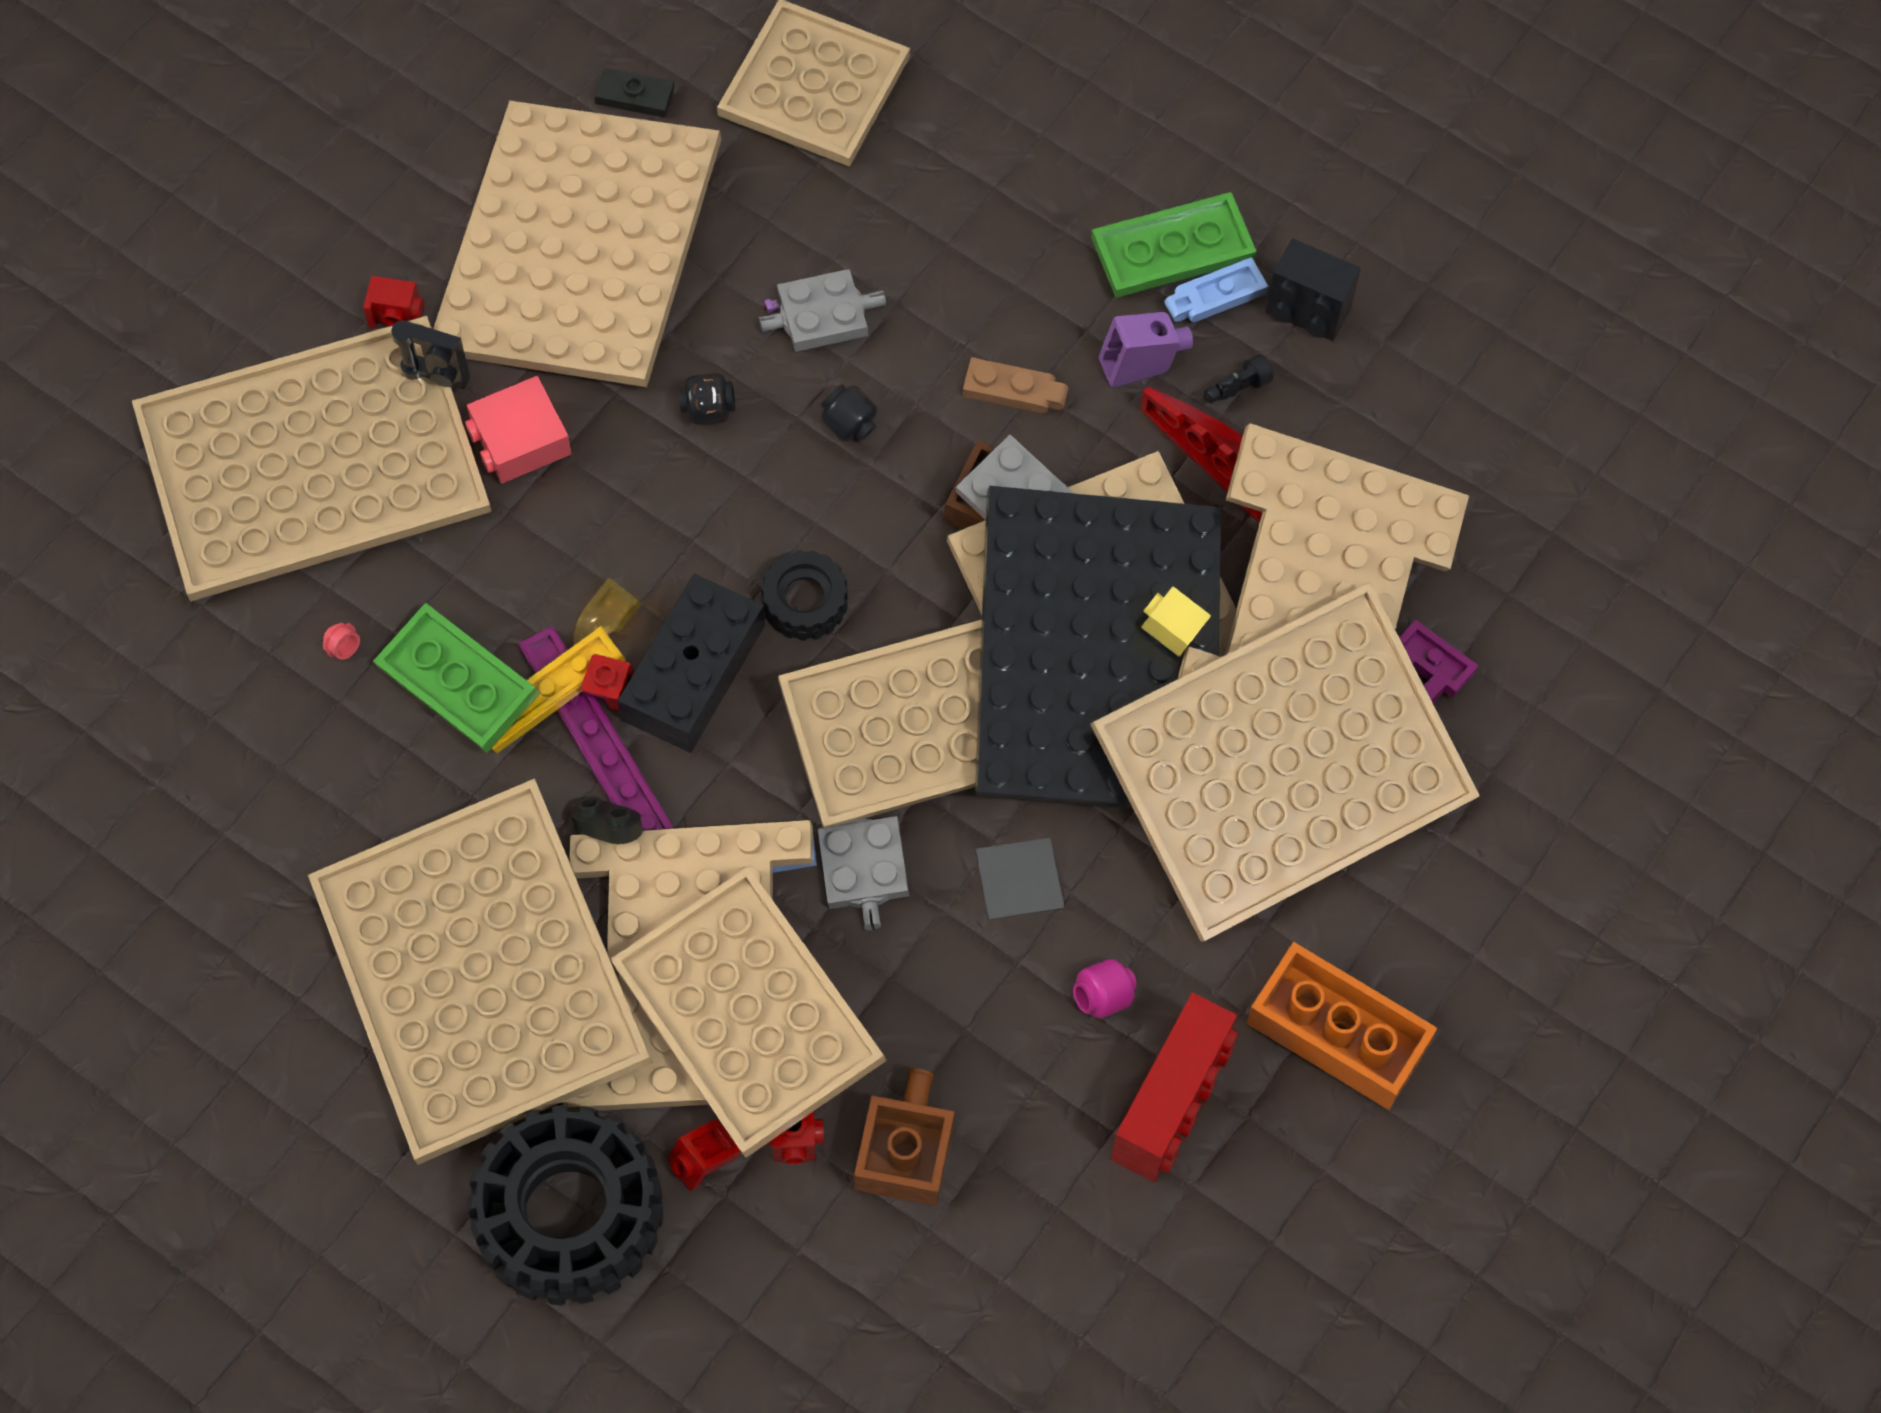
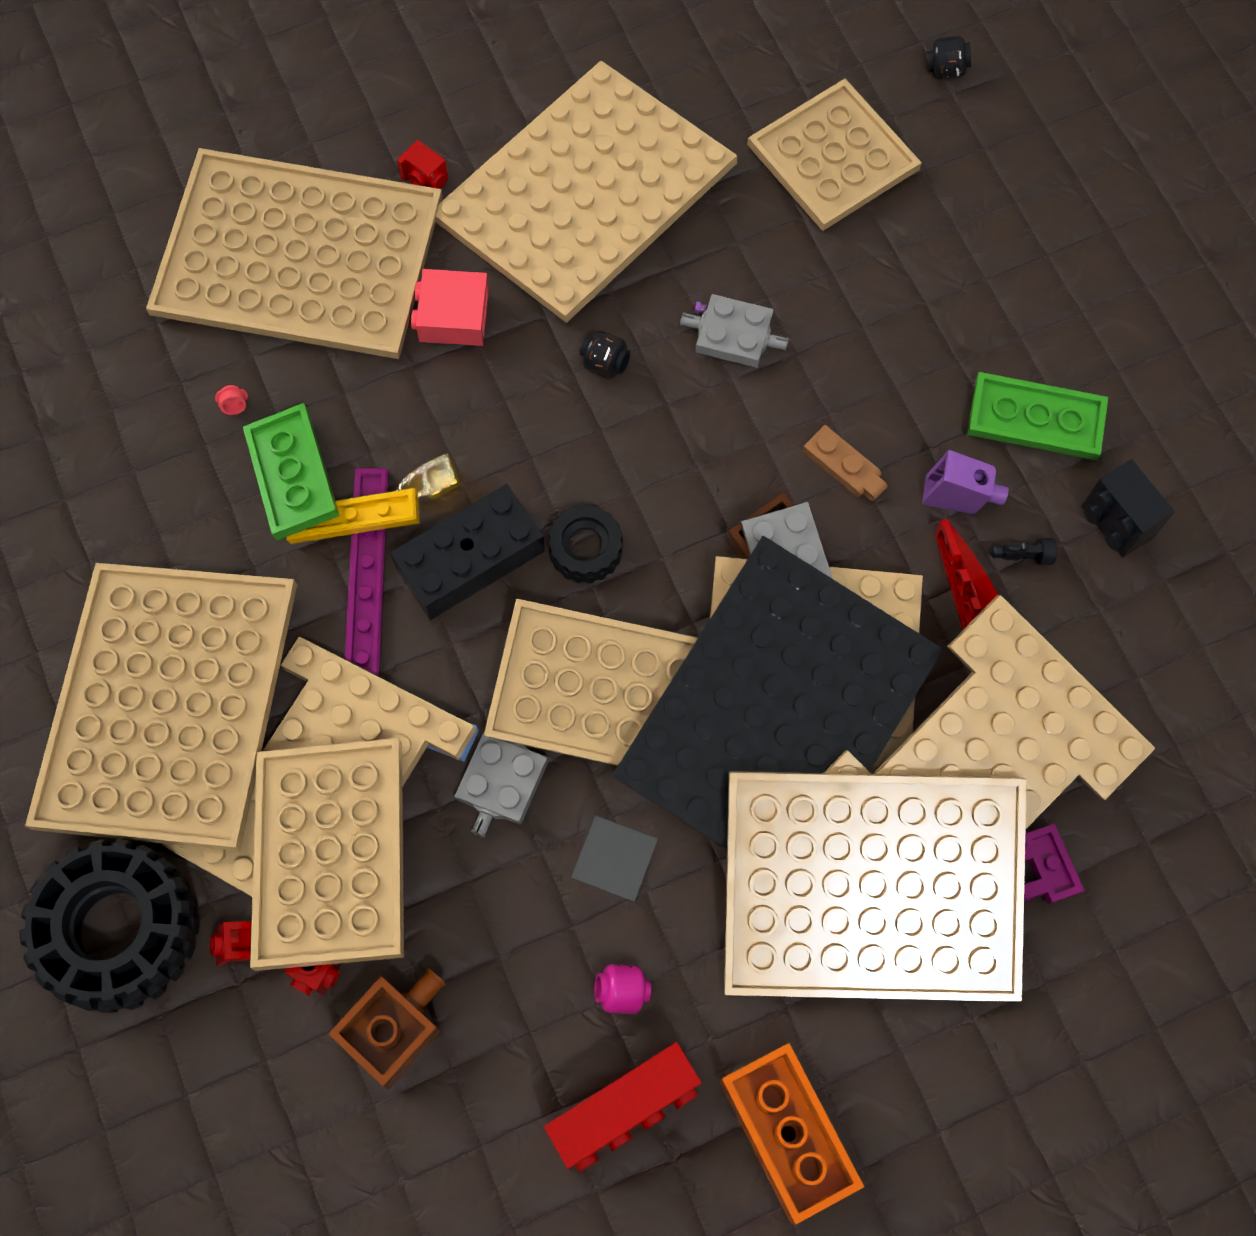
camera: 30 degrees right, 5 degrees up
black plate [391,320,470,389] -> none
pearl dark grey plate [571,797,643,844] -> none
red bracket [581,654,635,712] -> none
pearl dark grey plate [594,67,675,118] -> none
black head [821,384,877,442] -> none
light yellow brick [1141,587,1211,656] -> none
light blue hinge [1164,257,1268,322] -> none

